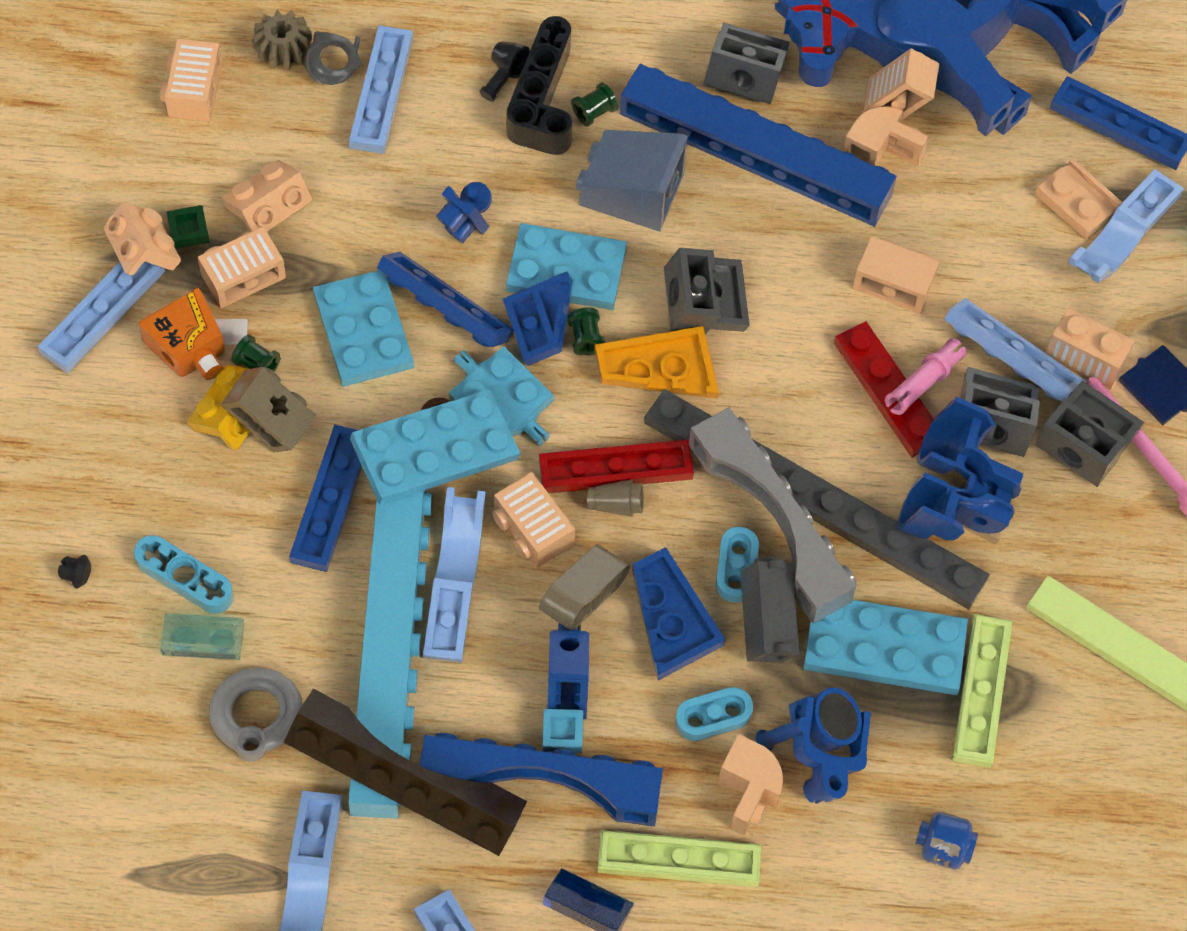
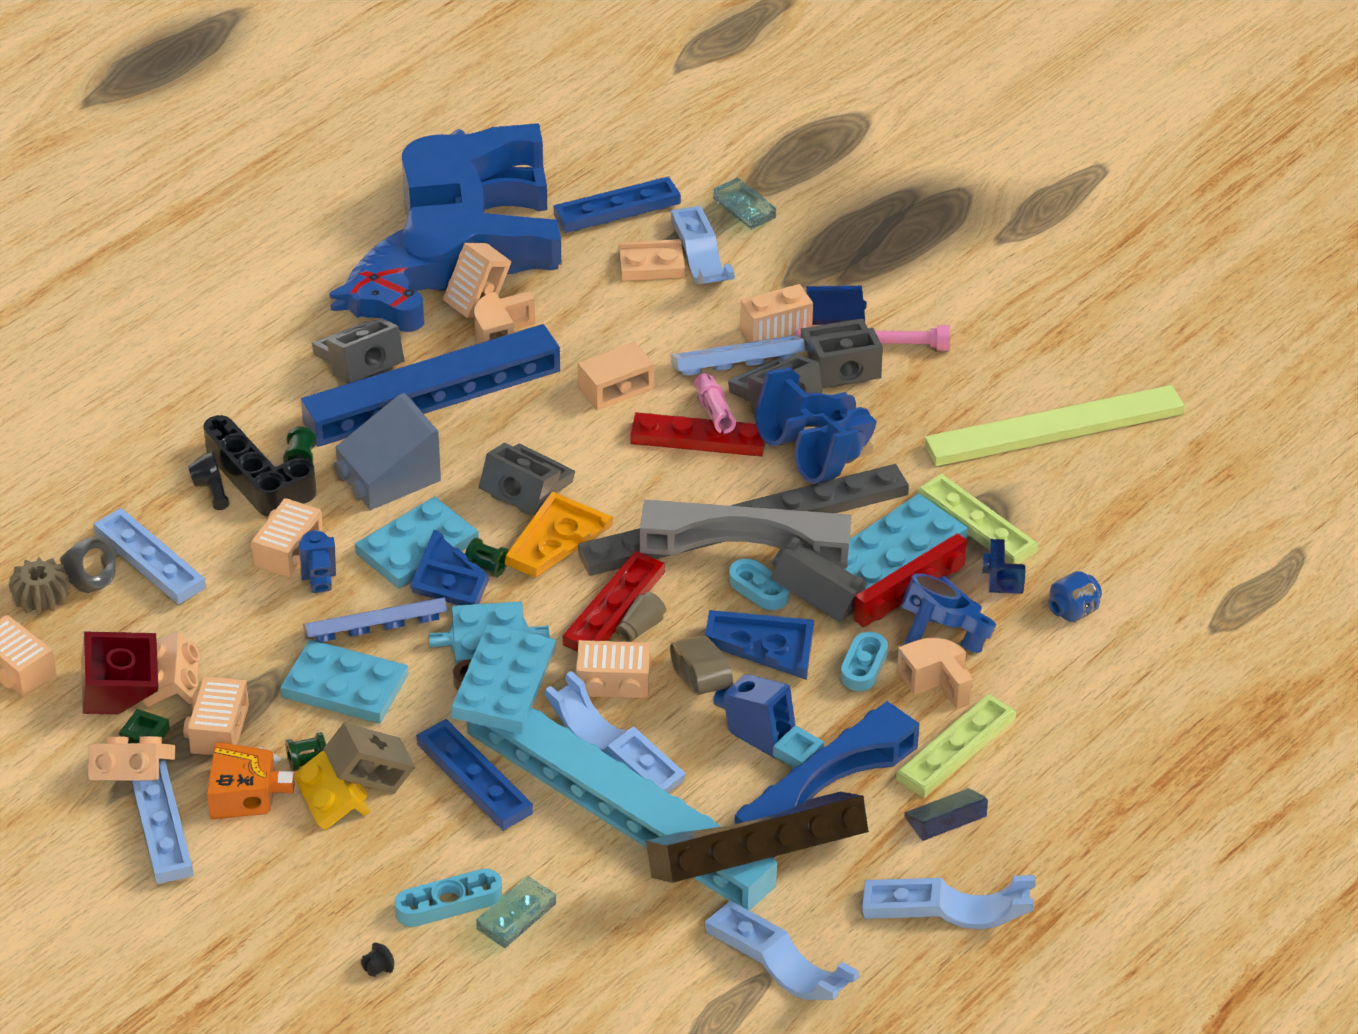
camera: 50 degrees left, 20 degrees down
light grey piece [209,668,302,762] -> none
none -> dark red slope [81,631,159,715]
none -> light nougat brick [250,498,323,578]
none -> red plate [854,533,967,628]
none -> clear blue bracket [982,539,1026,594]

